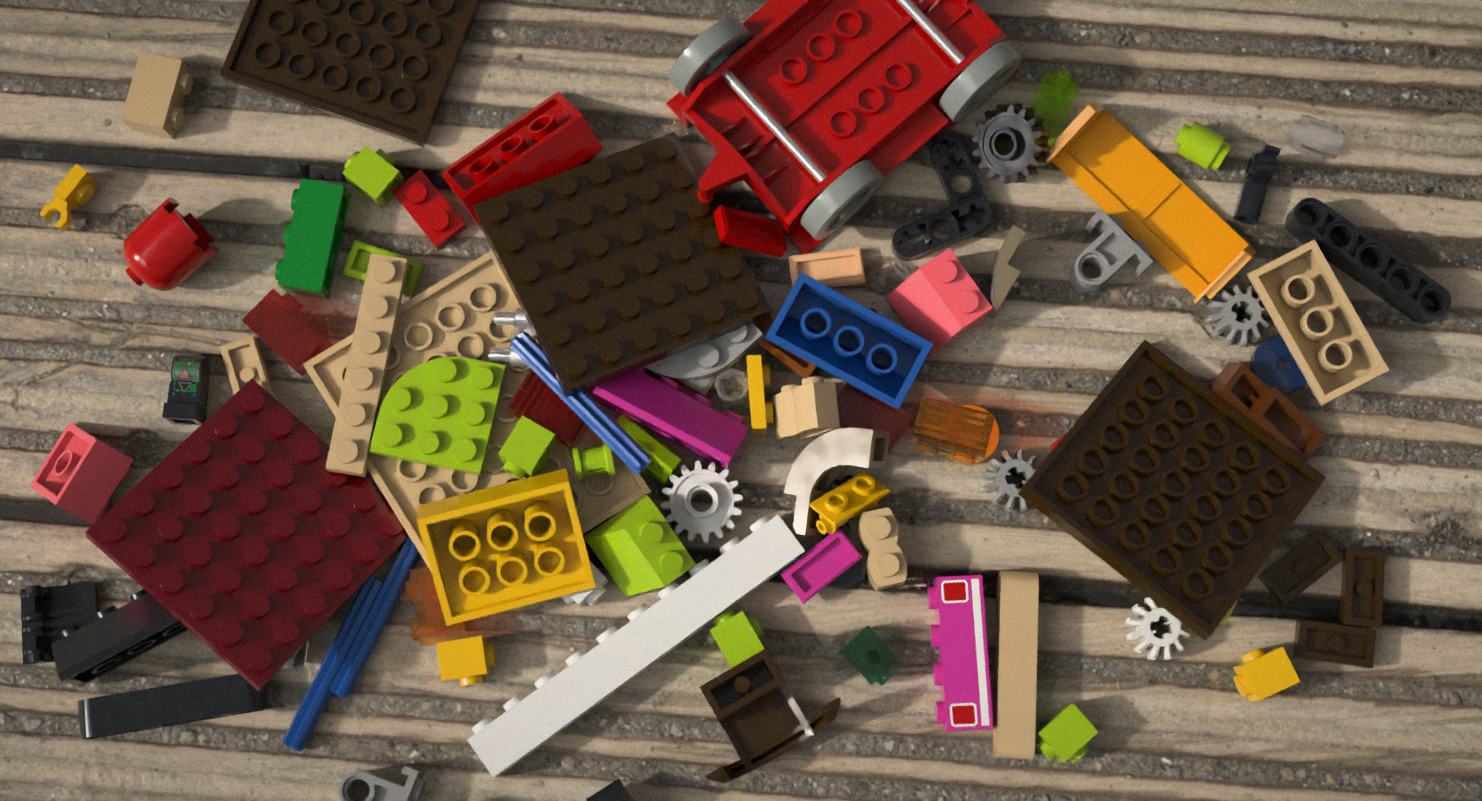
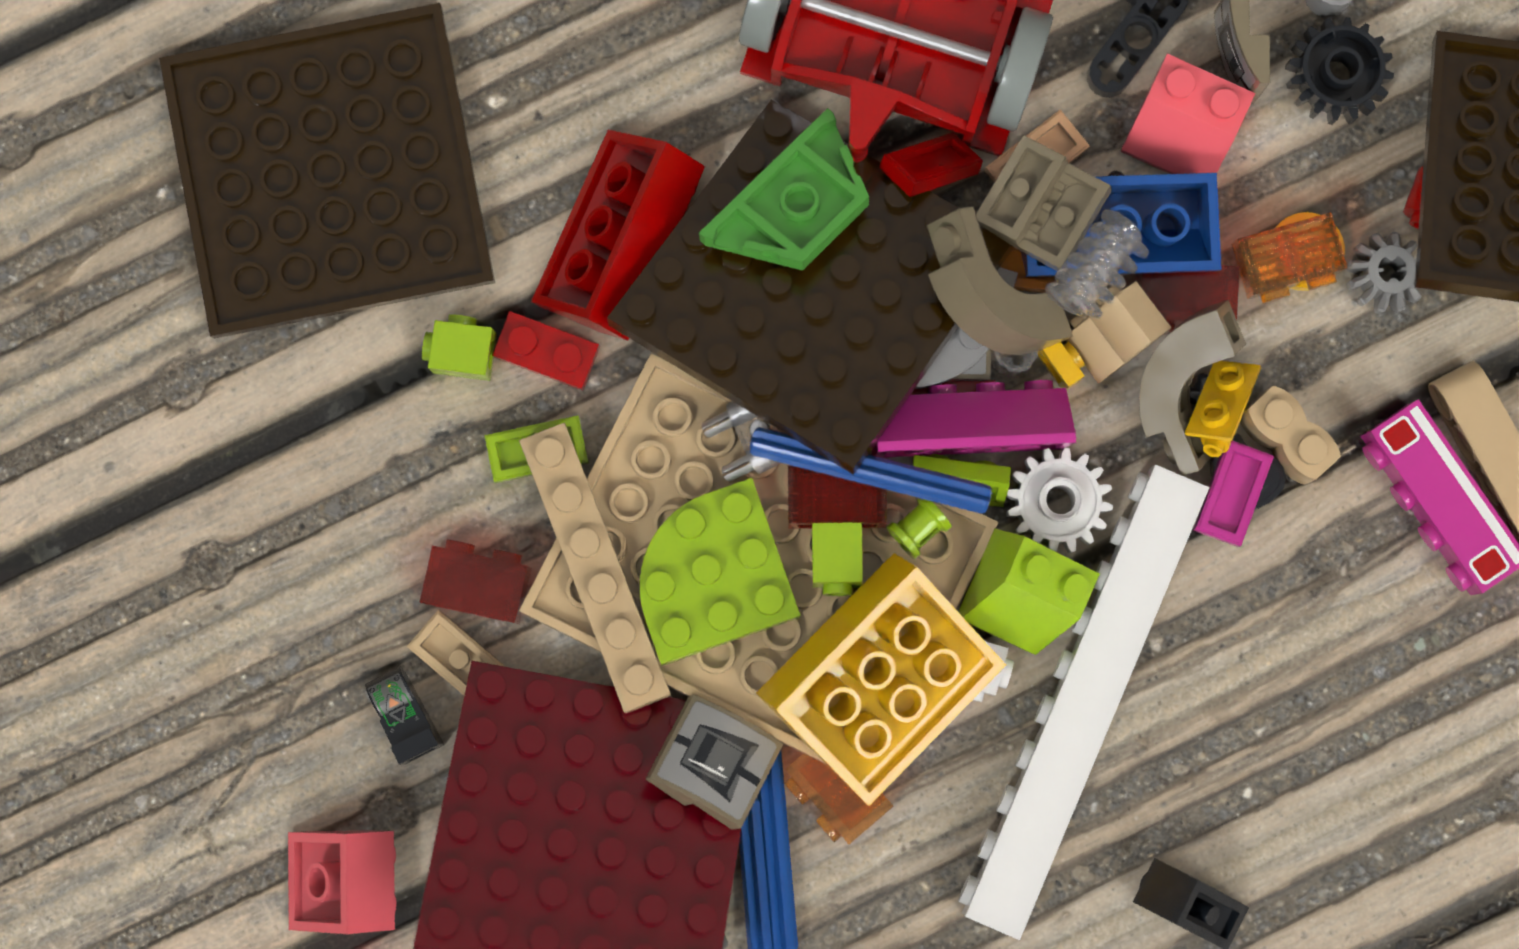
camera: 30 degrees left, 5 degrees up
yellow plate [40,164,99,232] -> none
tan brick [121,51,193,139] -> none
red cylinder [122,197,220,291] -> none
green brick [275,178,351,300] -> none
yellow brick [436,635,496,687] -> none
dark brown piece [700,648,841,784] -> none
lime brick [710,609,765,668] -> none
clear green brick [839,625,899,687] -> none
none -> slope [646,694,783,830]
none -> bright green wing [699,108,869,271]
none -> dark tan arch [927,207,1073,355]
none -> dark tan slope [976,135,1112,274]
none -> clear piece [1045,209,1149,319]
none -> black gear [1285,17,1394,125]

